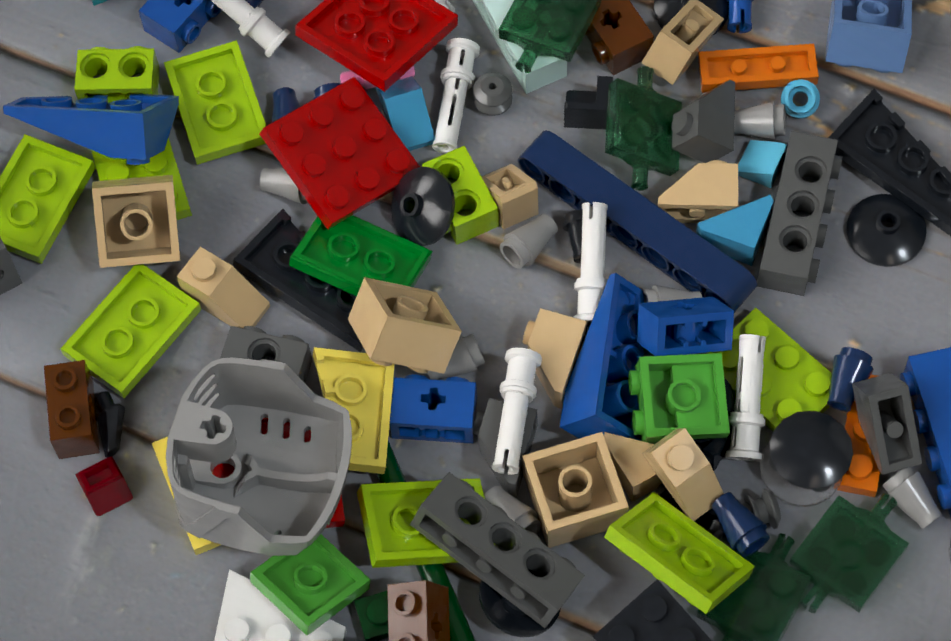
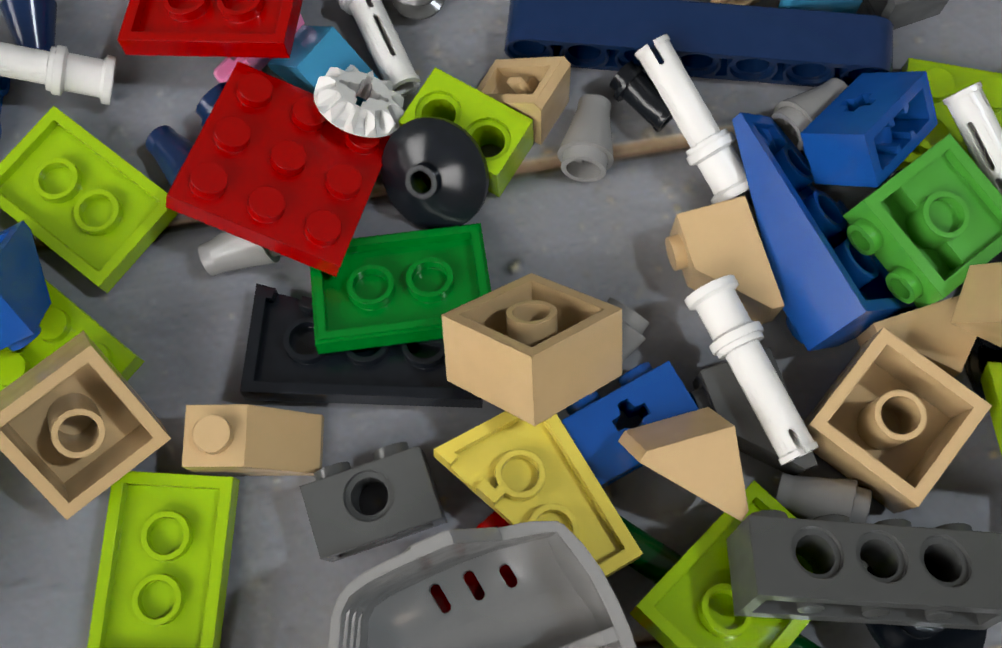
camera: 30 degrees left, 10 degrees up
none -> white gear [314,64,404,138]
none -> tan slope [618,407,749,522]

